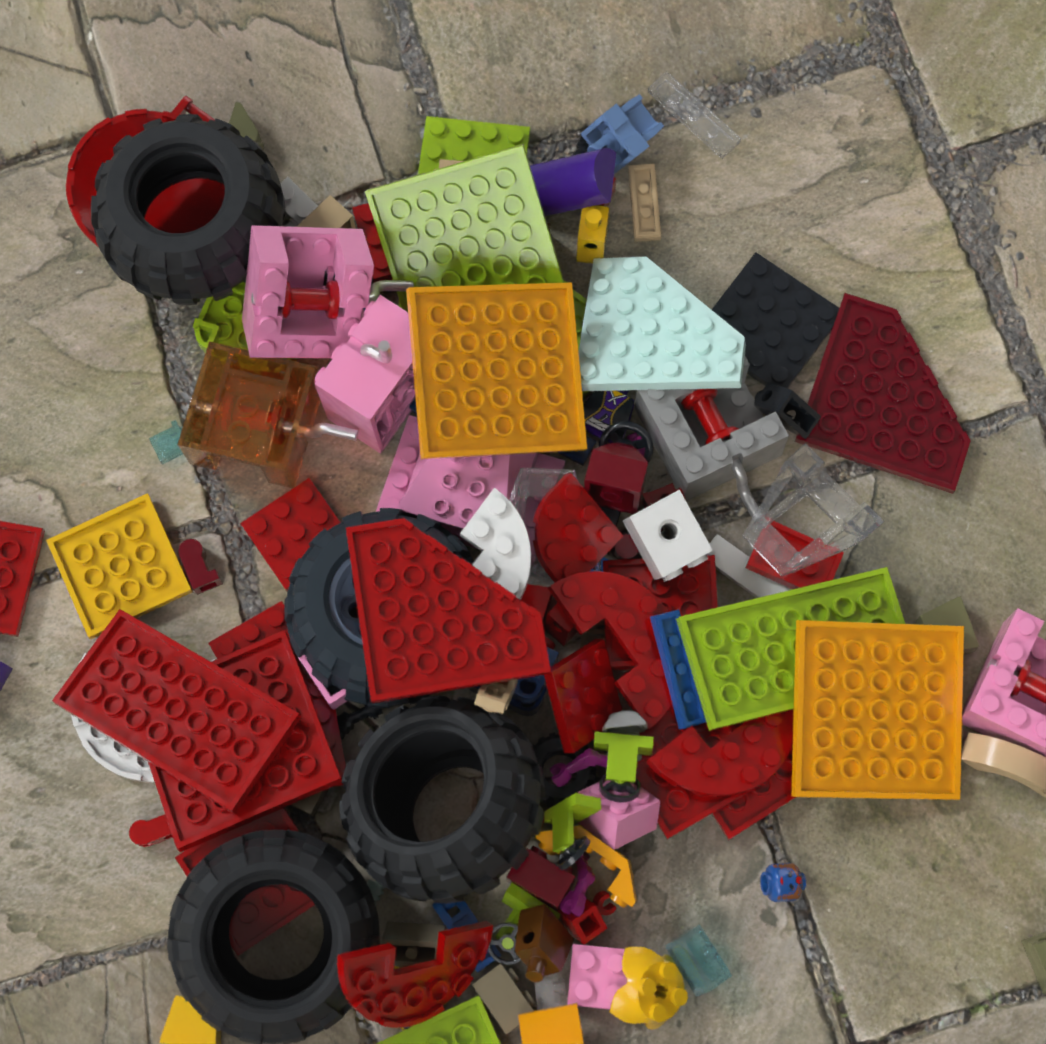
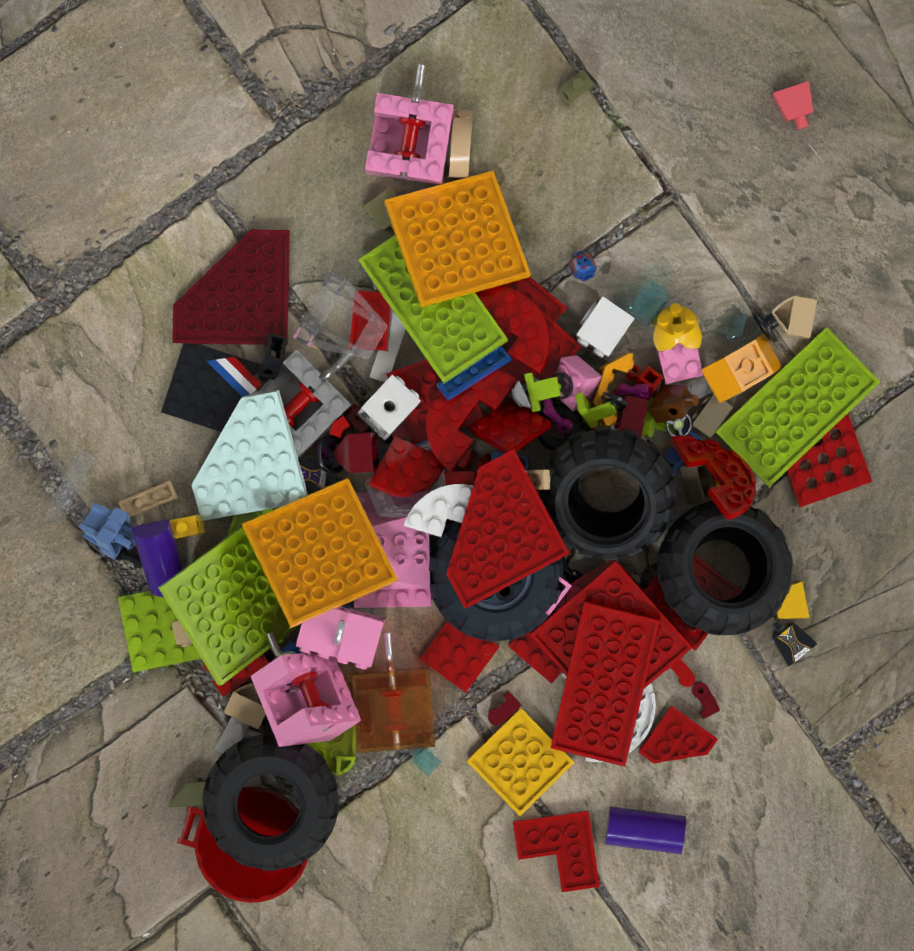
camera: 115 degrees left, 15 degrees up
none -> sticker [207,357,261,397]
none -> red piece [329,416,352,438]
none -> white brick [575,297,635,359]
none -> red plate [638,705,718,764]
none -> dark red leg [691,682,721,719]
none -> torso [772,619,817,667]

